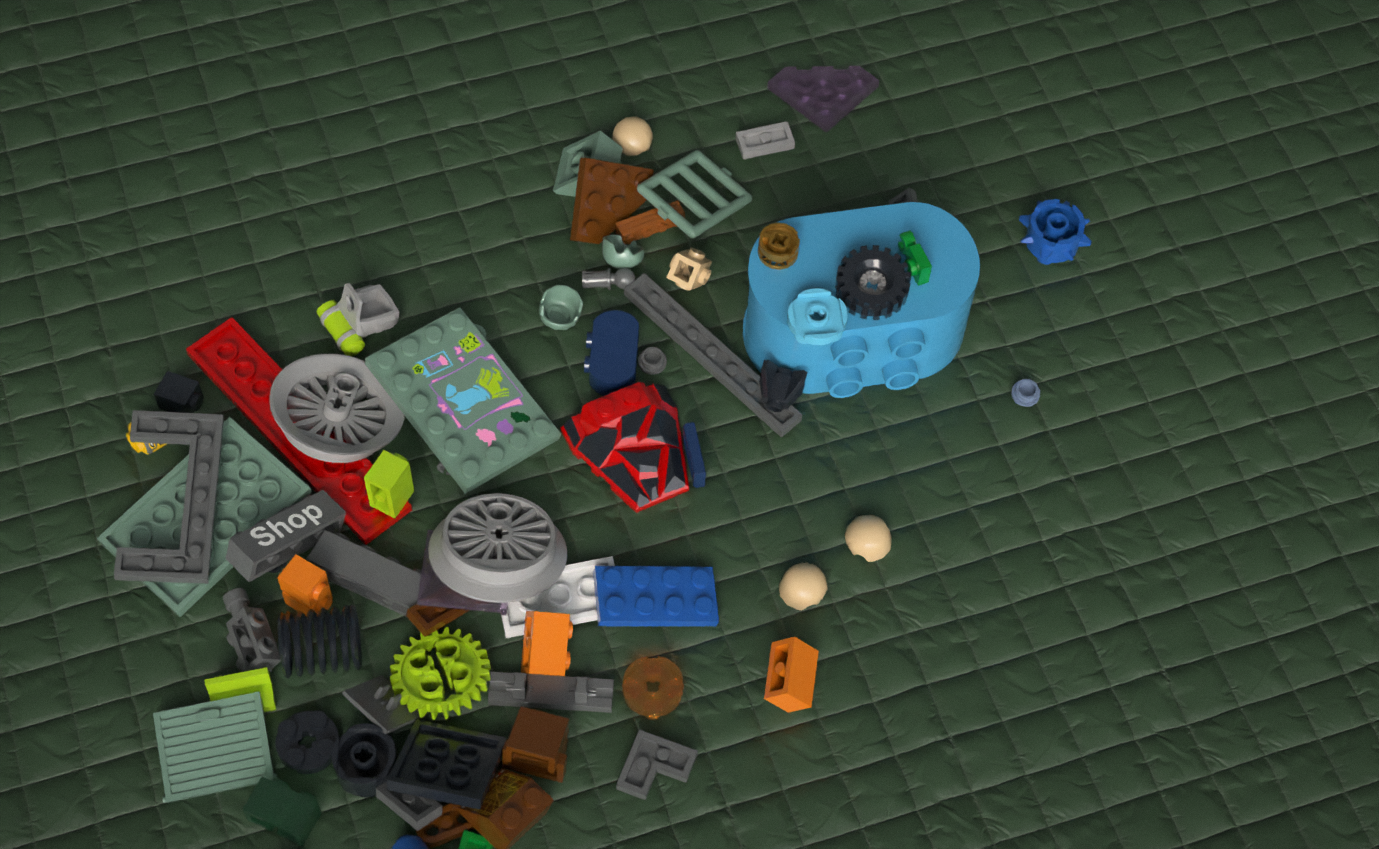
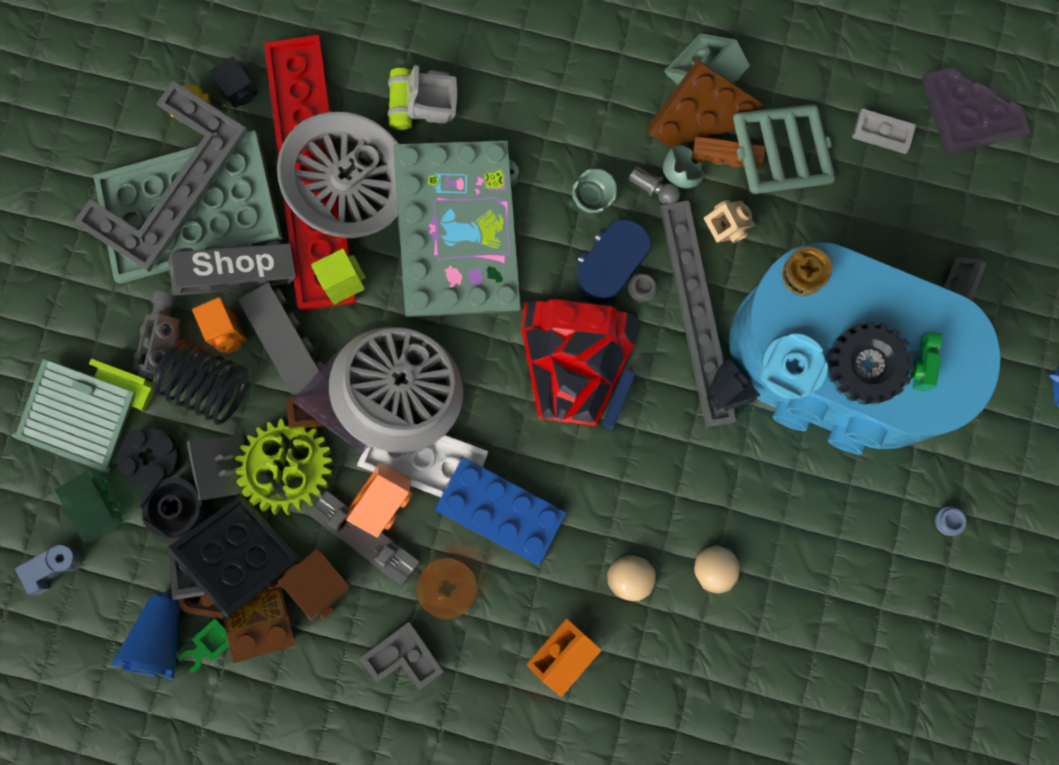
camera: 35 degrees right, 20 degrees up
tan hair [612,116,653,156] -> none

